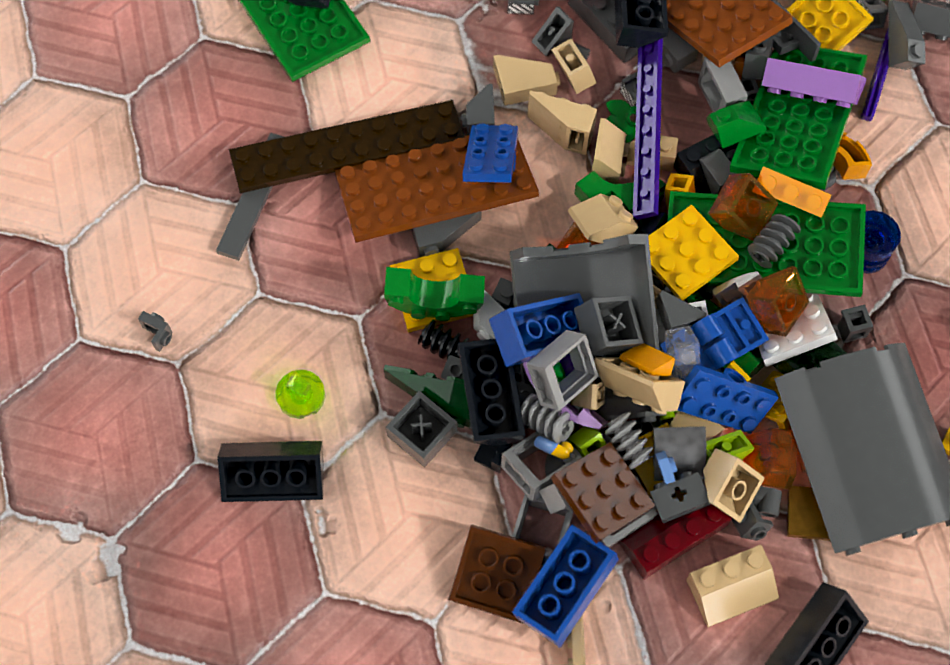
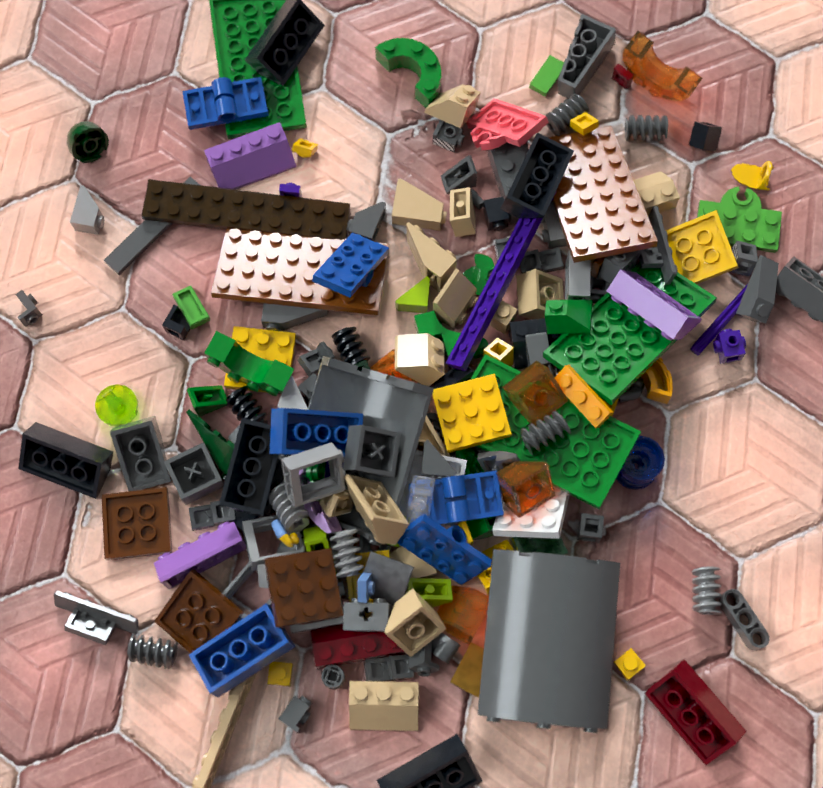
camera: 25 degrees right, 5 degrees up
light orange slope [619,343,675,376] -> none
none -> dark grey bracket [54,591,138,645]
none -> dark green cylinder [66,121,109,163]
none -> light grey slope [70,185,105,235]
none -> reddish brown plate [101,487,172,560]
none -> dark grey slope [110,416,172,491]
none -> dark grey piece [127,633,178,669]
none -> medium lavender slope [154,521,246,589]
none -> black panel [162,304,191,340]
none -> bright green tile [172,285,210,329]
none -> blue plate [182,77,269,130]
none -> green slope [187,385,227,417]
none -> dark grey slope [189,501,236,531]
none -> medium lavender slope [204,122,296,190]
none -> yellow plate [267,661,293,687]
none -> dark grey brick [278,696,313,733]
none -> dark purple plate [279,183,302,198]
none -> yellow plate [292,138,318,158]
none -> dark grey bracket [297,341,335,377]
none -> dark grey wheel [321,665,345,690]
none -> black piece [332,327,370,371]
none -> dark grey slope [364,655,414,682]
none -> lime slope [395,276,430,313]
none -> black brick [483,196,509,231]
none -> tan slope [516,269,564,320]
none -> dark grey slope [520,247,564,274]
none -> dark purple brick [713,329,746,364]

